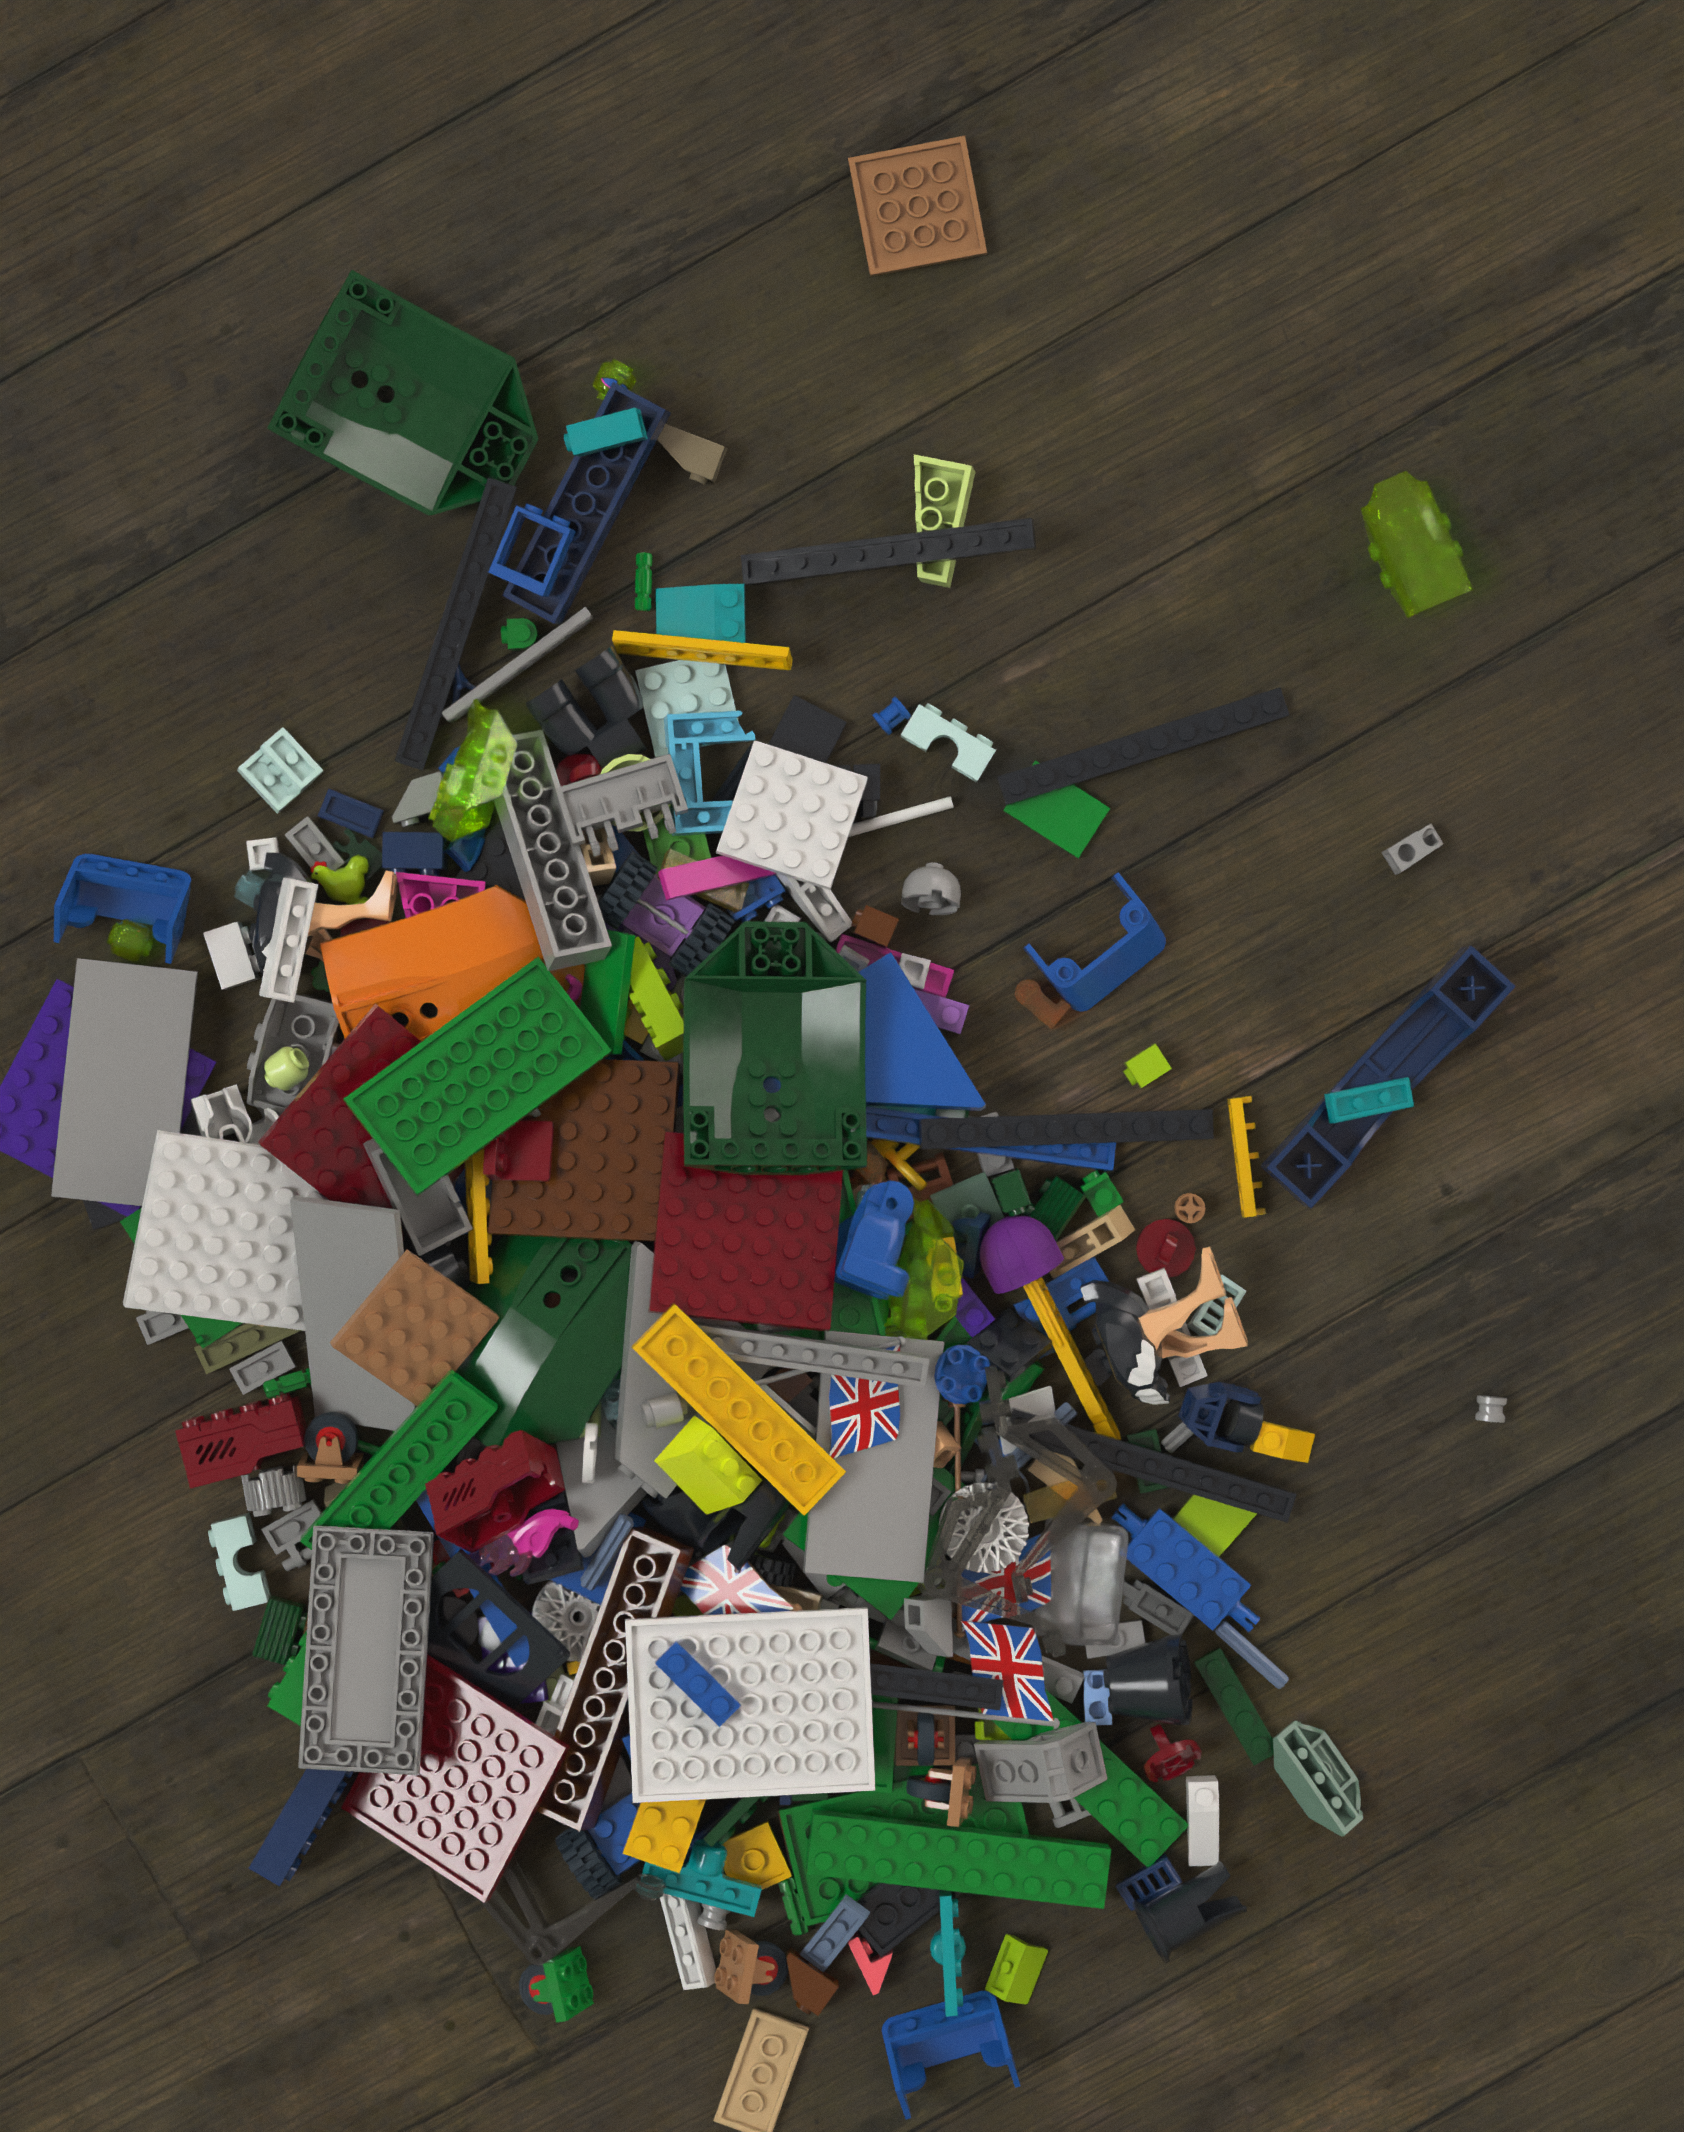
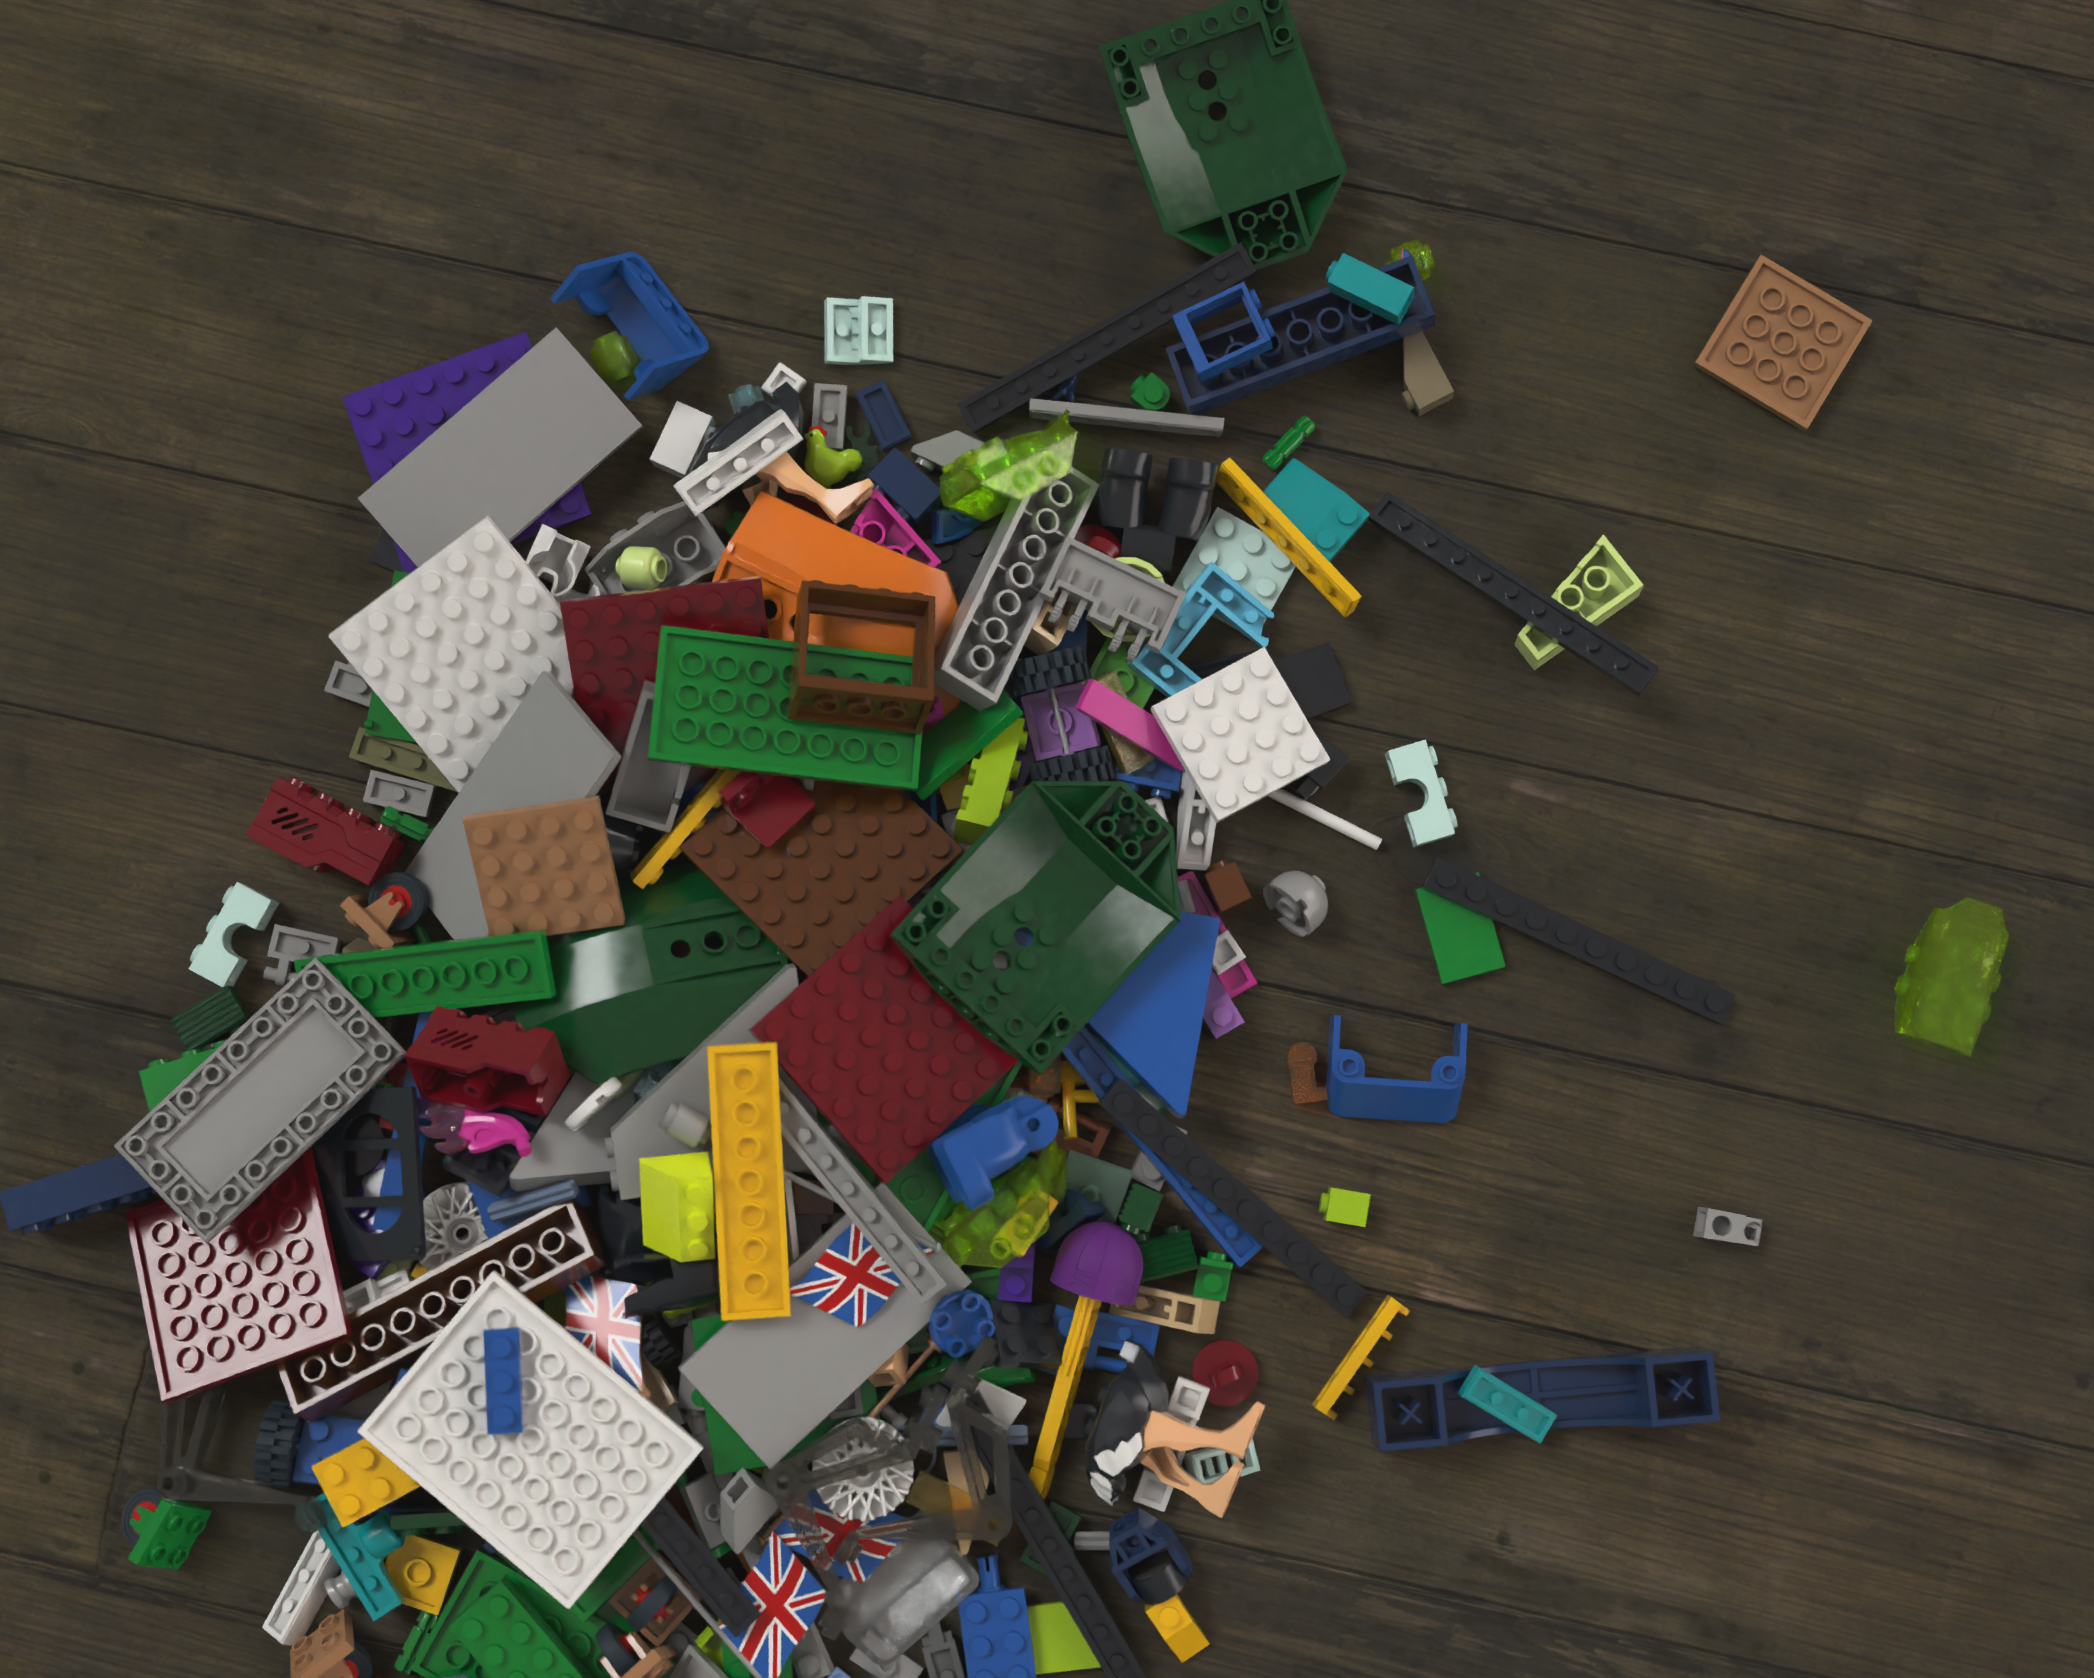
camera: 45 degrees right, 5 degrees down
light grey brick [241,1465,306,1517] -> none
blue bush [872,696,912,736] -> none
medium nougat wheel [1174,1193,1206,1223] -> none
none -> reddish brown windscreen [788,580,935,734]

